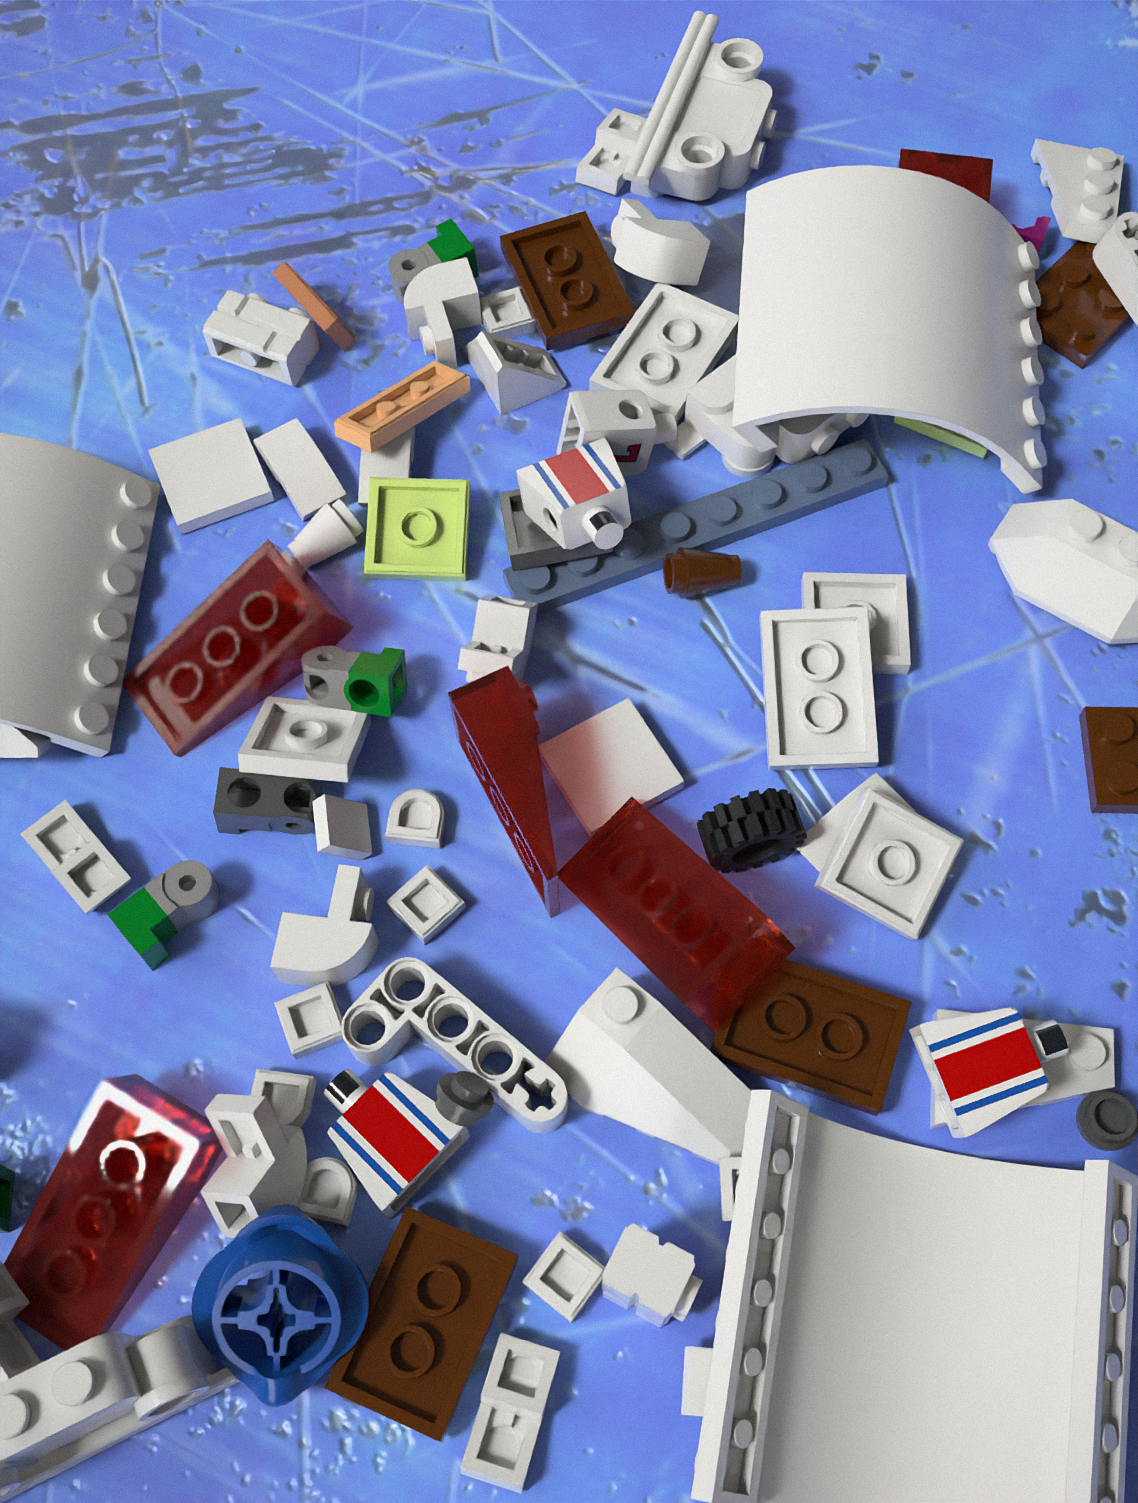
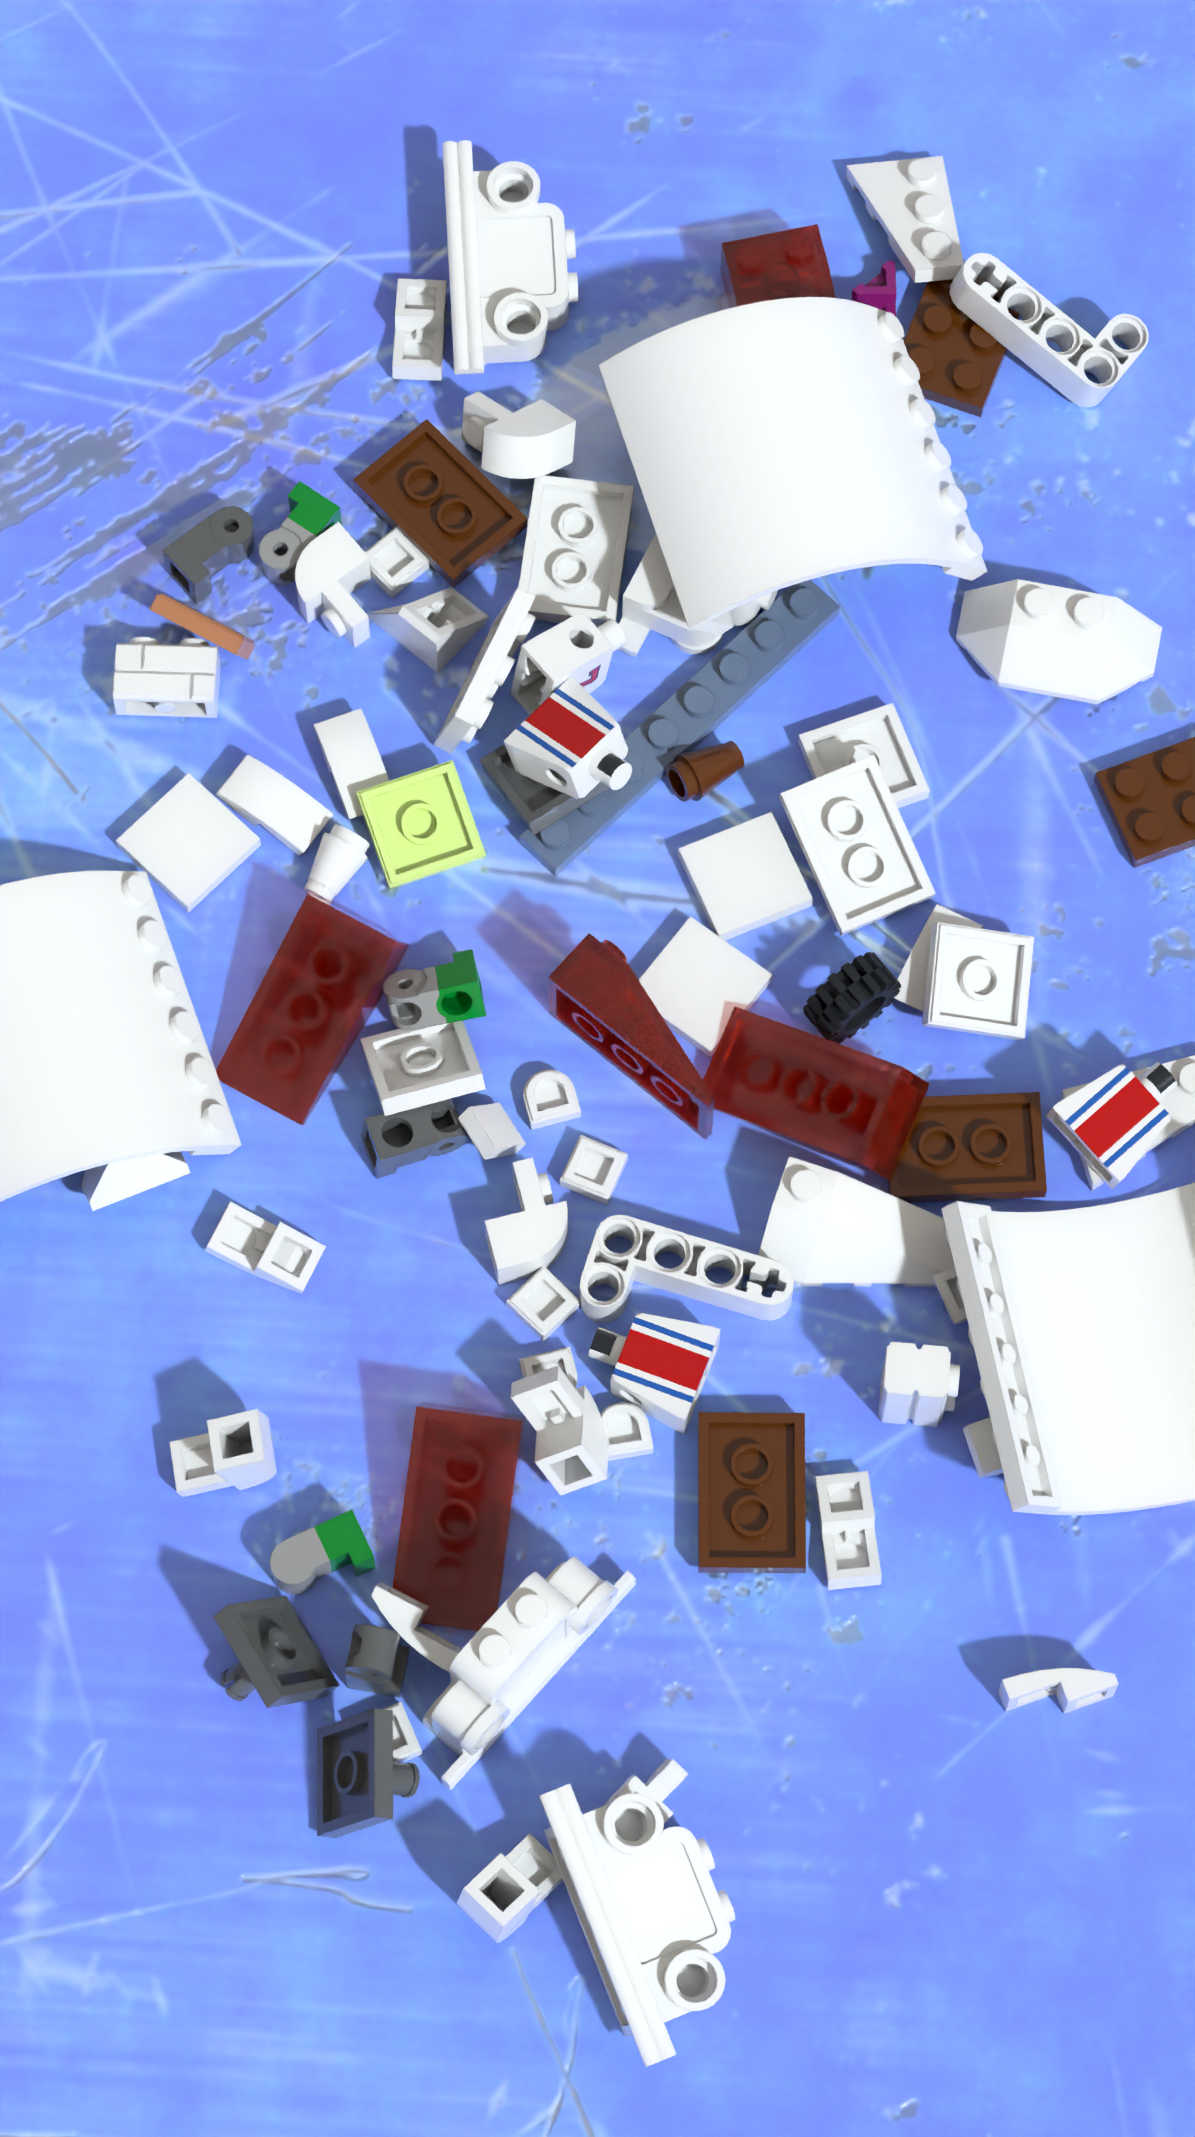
camera: 25 degrees left, 5 degrees up
leg [107,860,220,971] -> none
blue piece [191,1204,369,1407] -> none
light nougat tile [334,361,470,453] -> none
dark grey plate [435,1071,495,1127] -> none
white brick [458,593,538,691] -> none
white tile [522,1231,605,1323] -> none
none -> dark grey leg [163,506,254,605]
none -> white plate [433,587,536,754]
none -> white tile [678,812,813,941]

